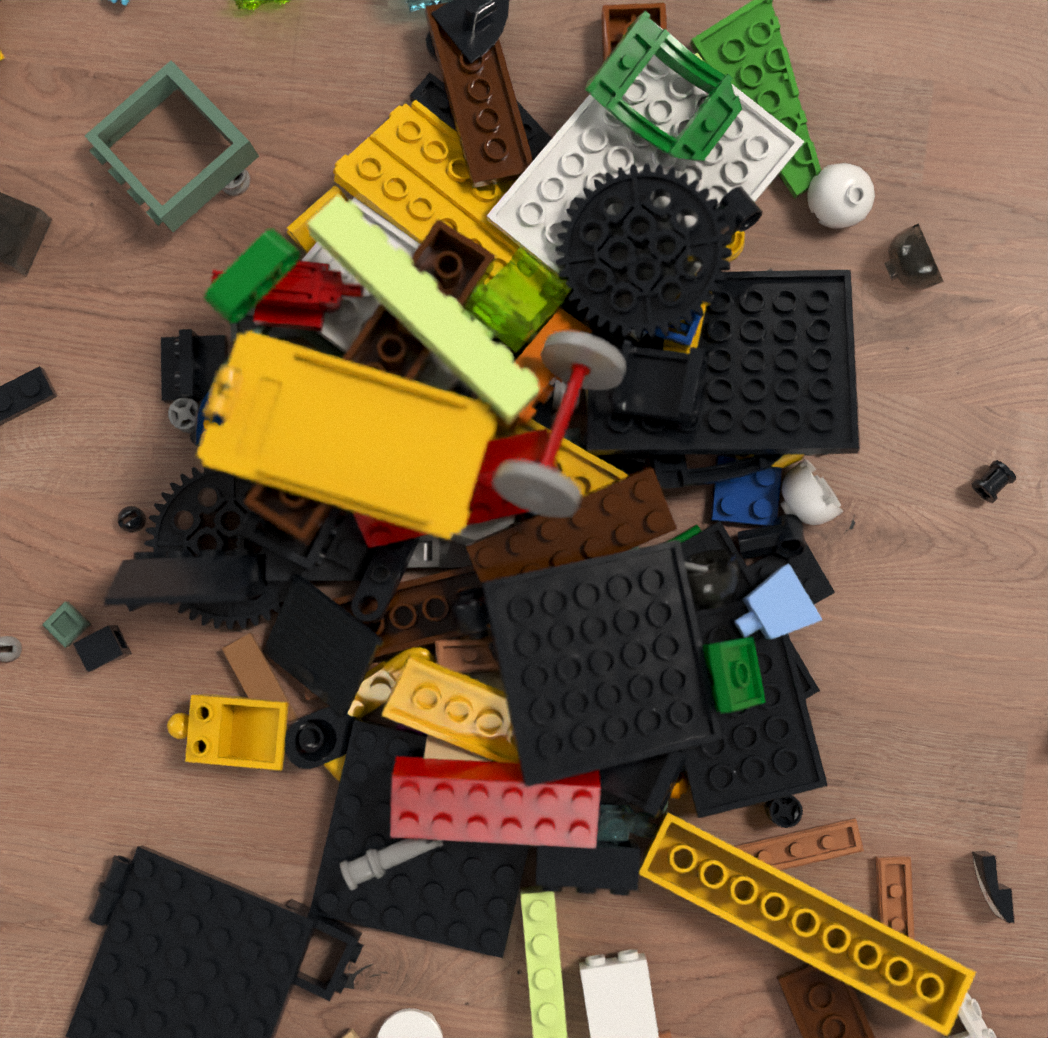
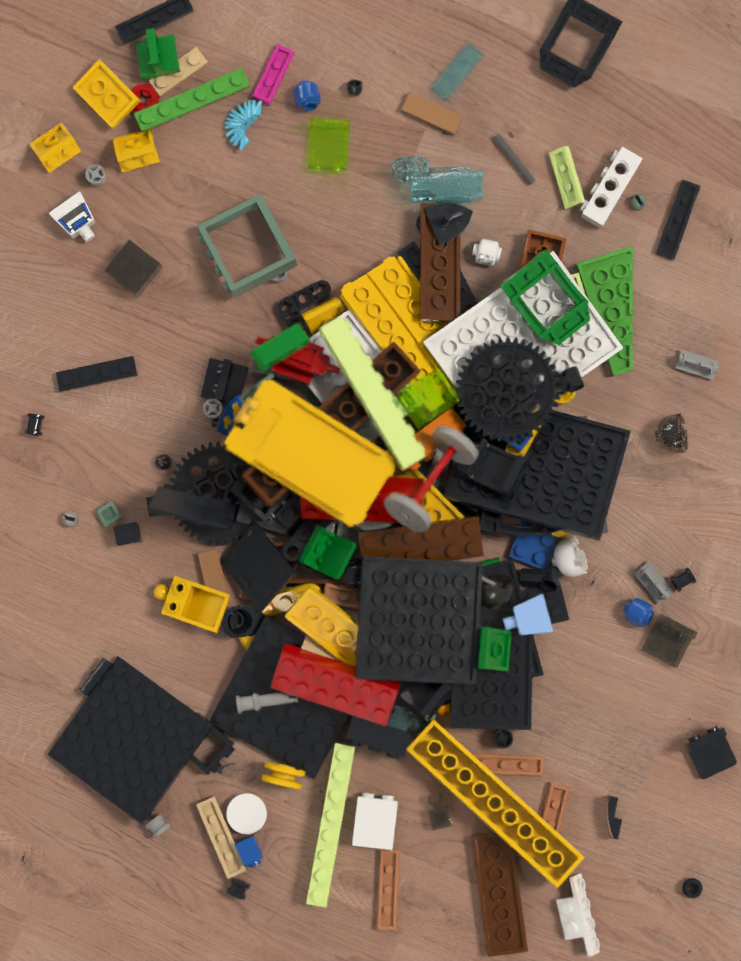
camera: 15 degrees right, 0 degrees up
white cylinder [807,163,875,229] -> none
none -> yellow wheel [261,762,306,789]
none -> black beam [278,280,331,338]
none -> green bracket [299,525,356,580]
none -> clear smoke plate [428,793,452,830]
none -> white head [472,239,502,266]
none -> blue head [623,598,655,627]
none -> light grey hinge [634,561,674,604]
none -> clear smoke bracket [642,614,698,668]
none -> light grey hinge [675,349,719,380]

